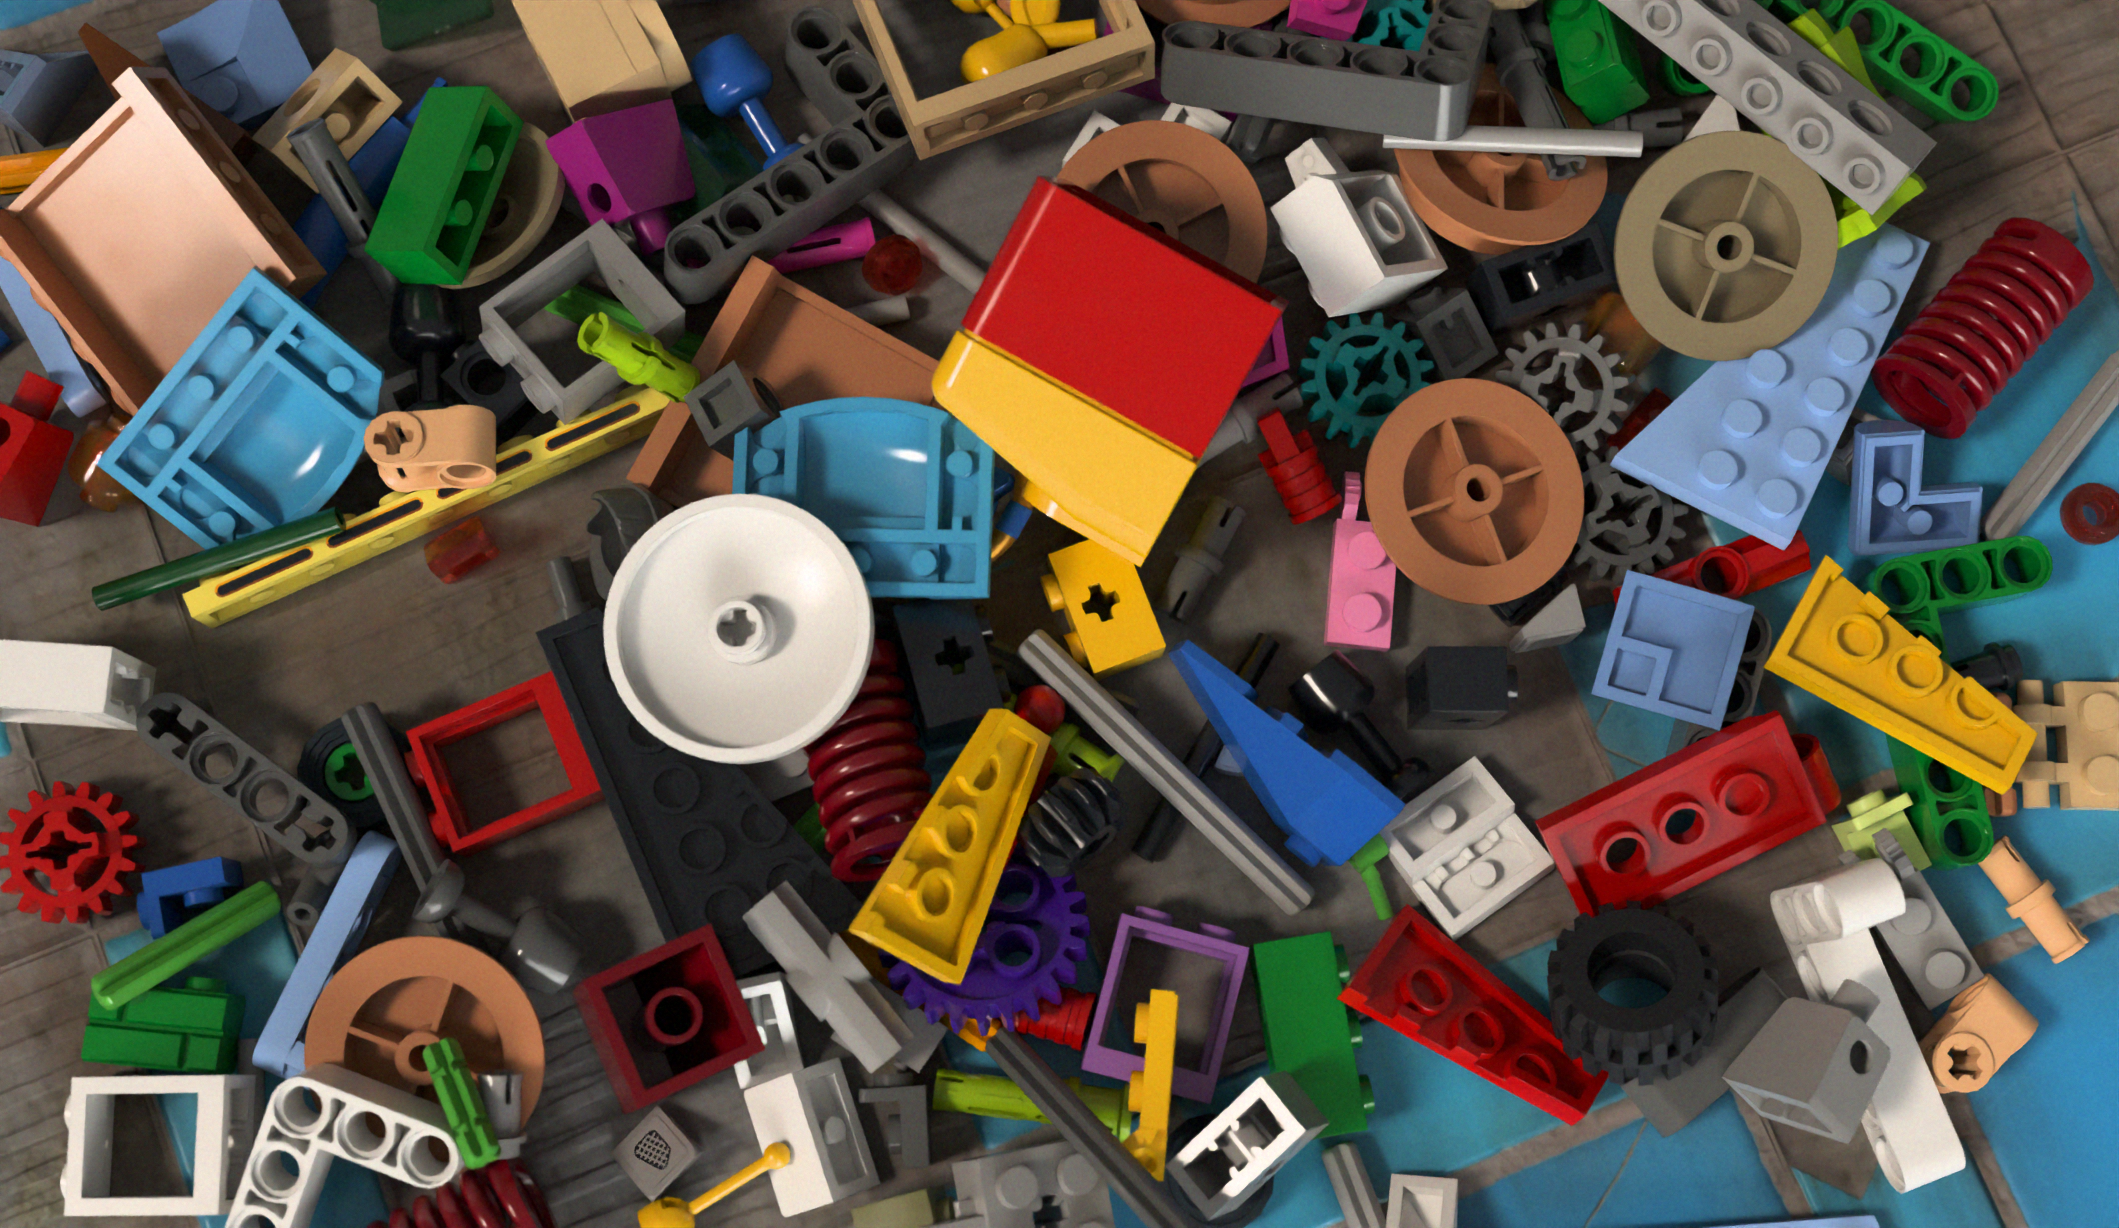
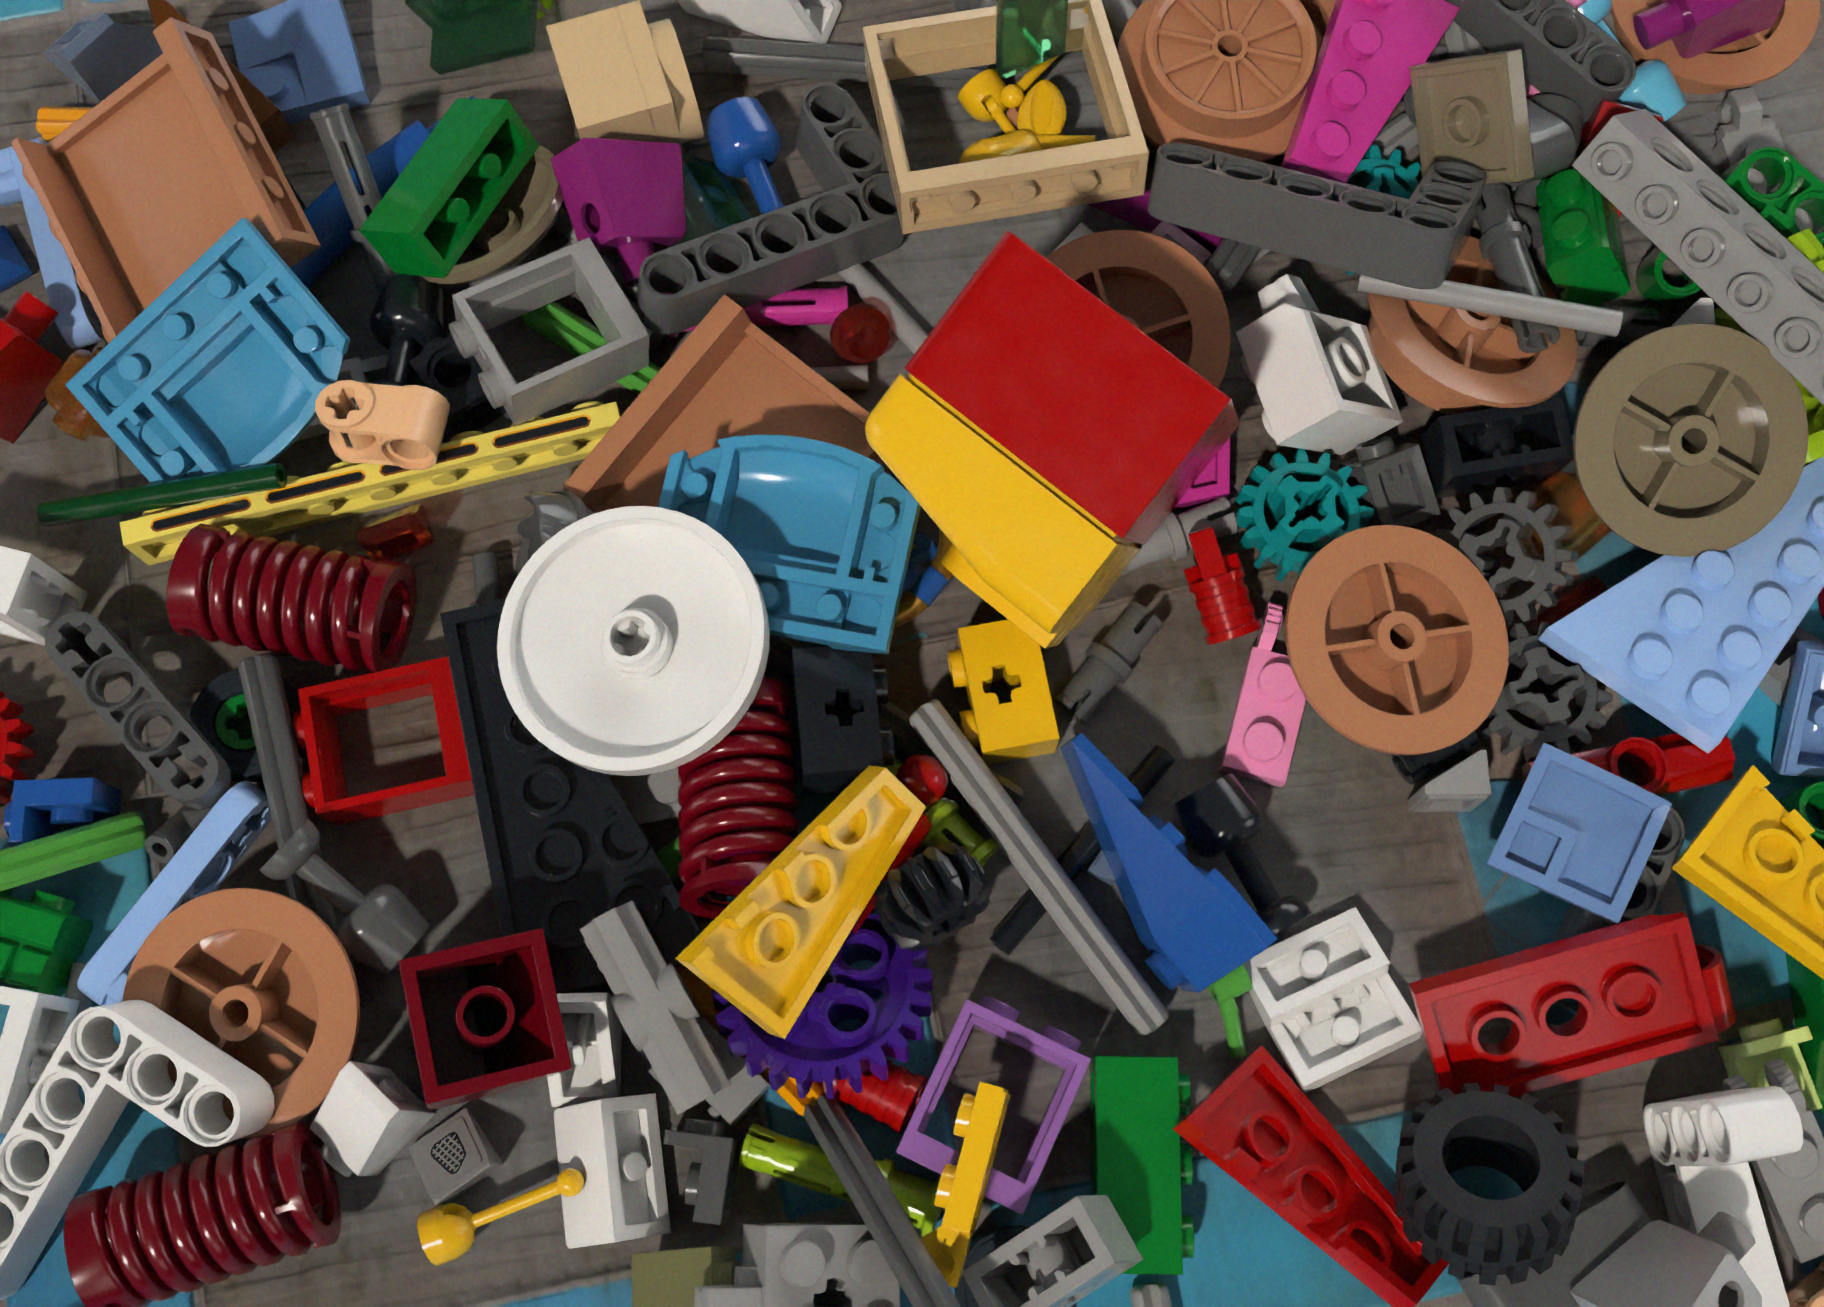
camera: 20 degrees right, 5 degrees down
tan brick [252,48,403,194] -> none
bright green axle [423,1037,501,1169] -> none
light grey pin [478,1069,527,1159] -> none
lime pin [578,312,700,403] -> none
dark grey brick [683,360,785,461] -> none
black brick [1406,646,1518,730] -> none
none -> dark red piece [166,524,416,673]
none -> white slope [310,1061,435,1177]

